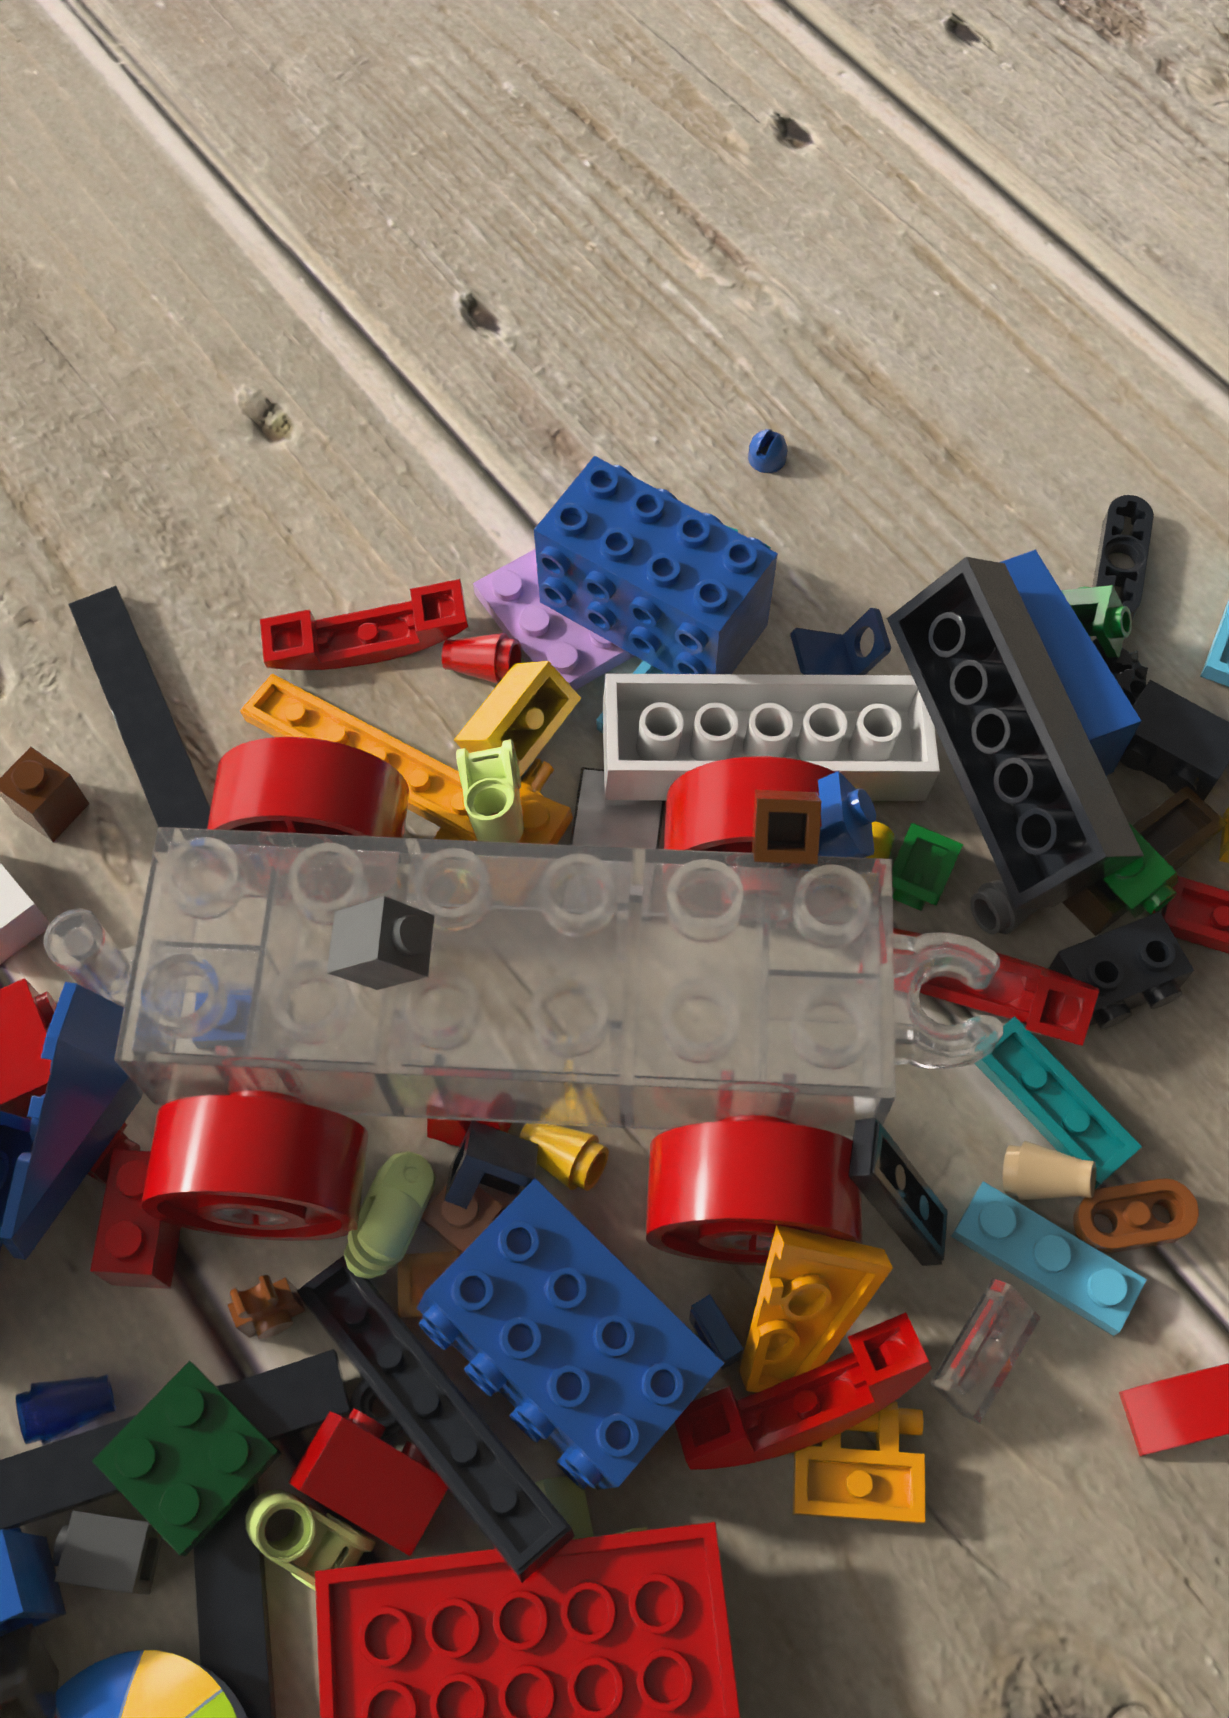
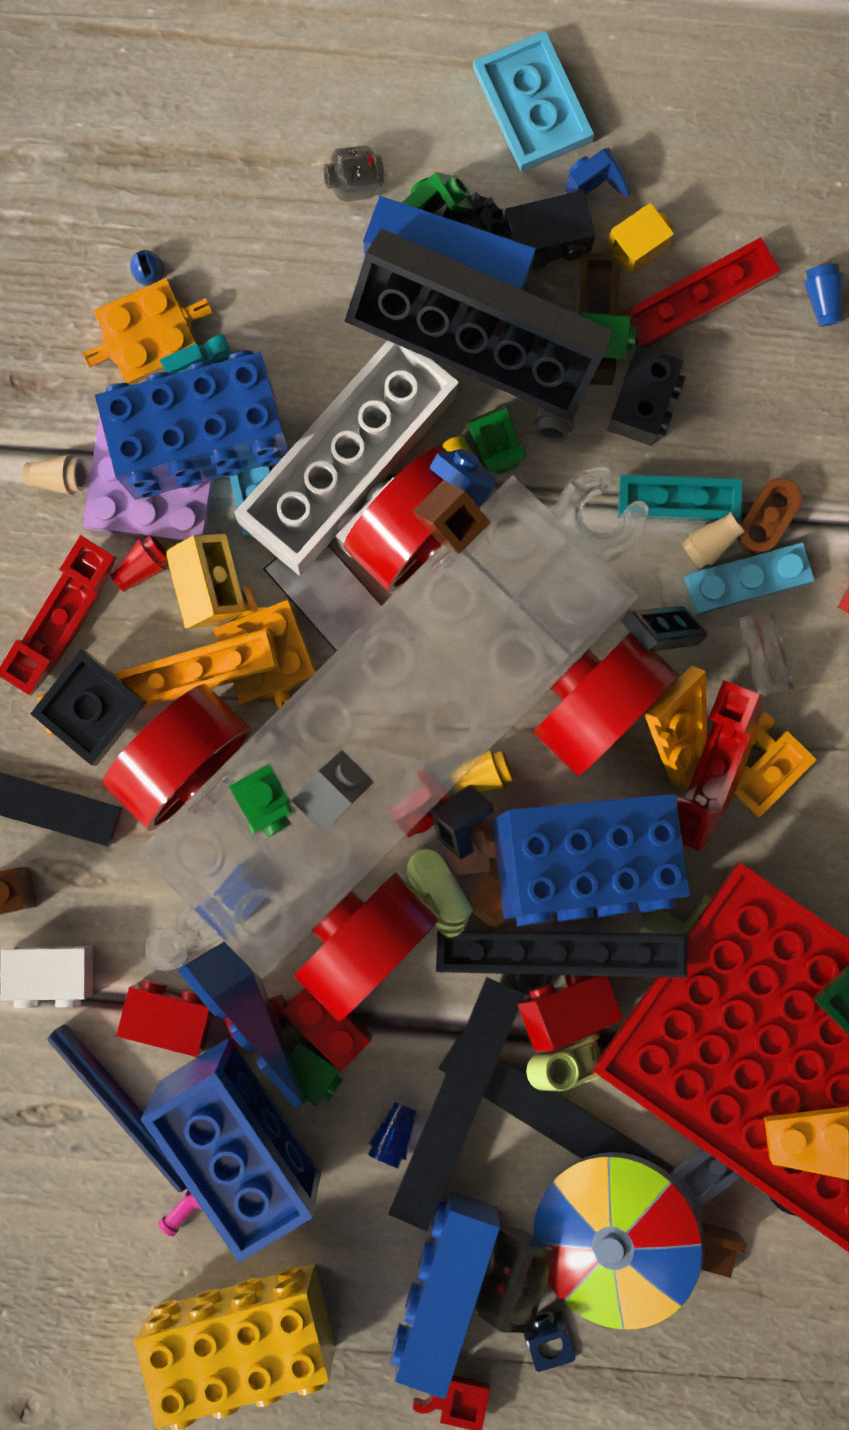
camera: 45 degrees left, 20 degrees up
dark grey brick [53,1511,163,1595] -> none
dark green plate [92,1361,282,1557] -> none
dark orange plate [227,1275,306,1339] -> none
yellowish green piece [456,740,524,850] -> none
blue tile [689,1294,744,1370] -> none
dark blue bracket [790,608,891,675] -> none
red slope [856,925,1099,1046] -> none
black beam [1092,495,1154,619] -> none
none -> tan cone [22,454,87,495]
none -> black plate [30,649,147,766]
none -> light orange plate [82,278,213,386]
none -> green bracket [229,764,297,838]
none -> green brick [289,1037,343,1106]
none -> clear smoke head [324,145,384,202]

